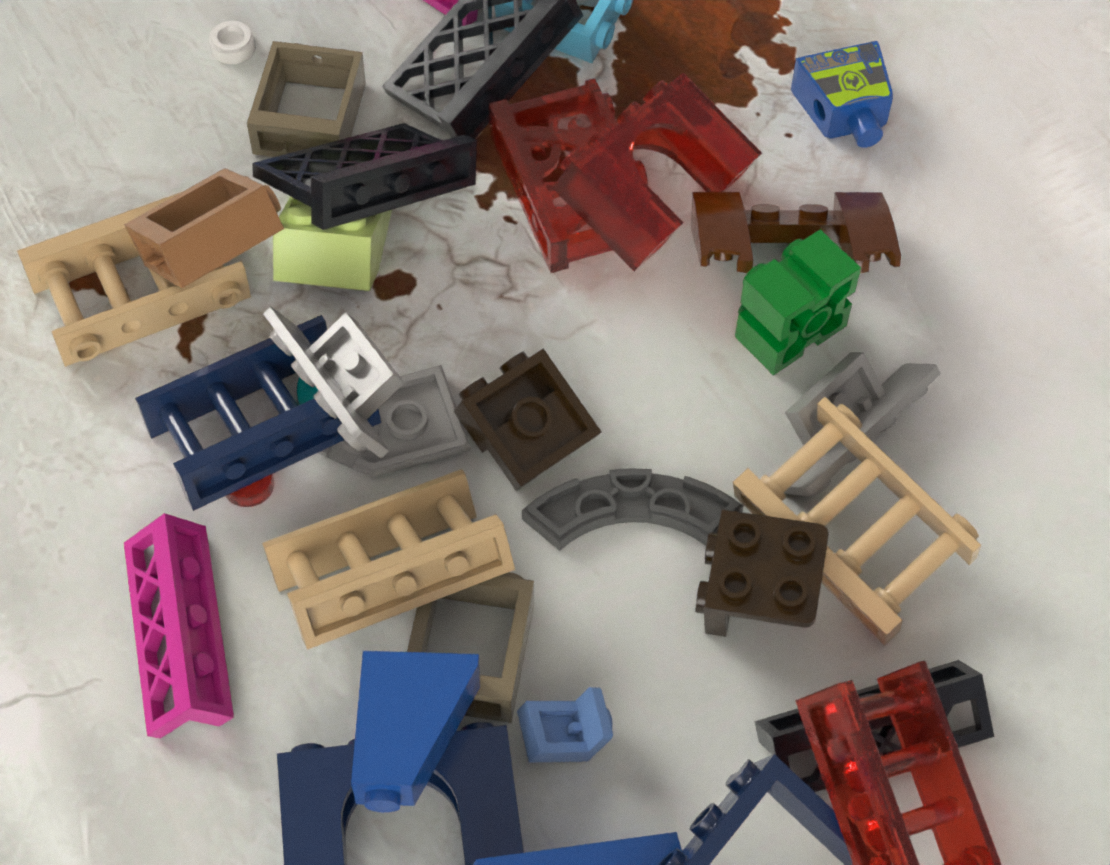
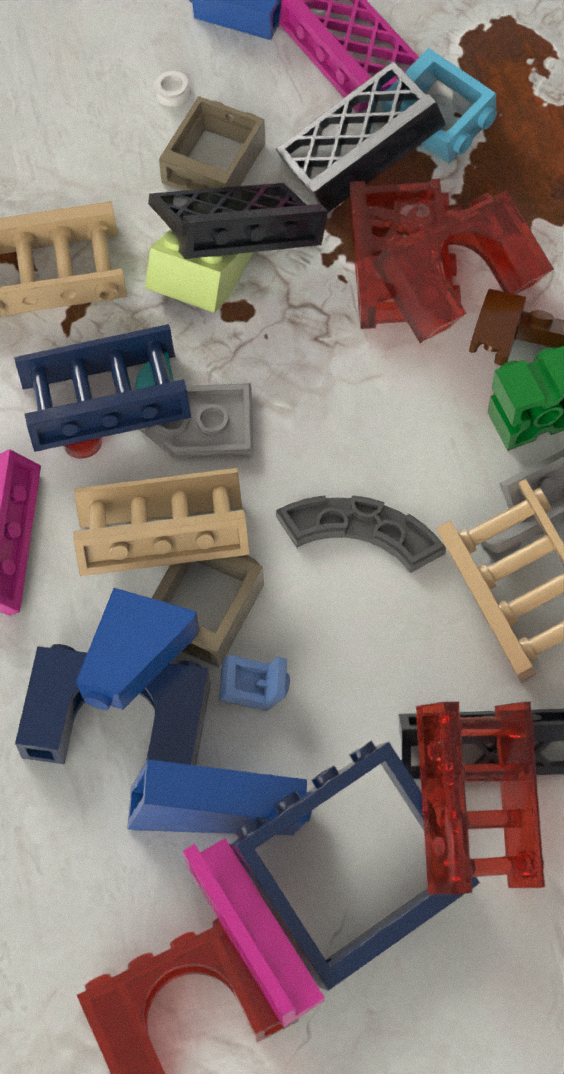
camera: 20 degrees right, 5 degrees up
medium nougat window [124,168,284,288] -> none
light grey bracket [263,306,405,458] -> none
dark brown plate [453,348,602,491] -> none
dark brown bracket [695,510,829,637] -> none

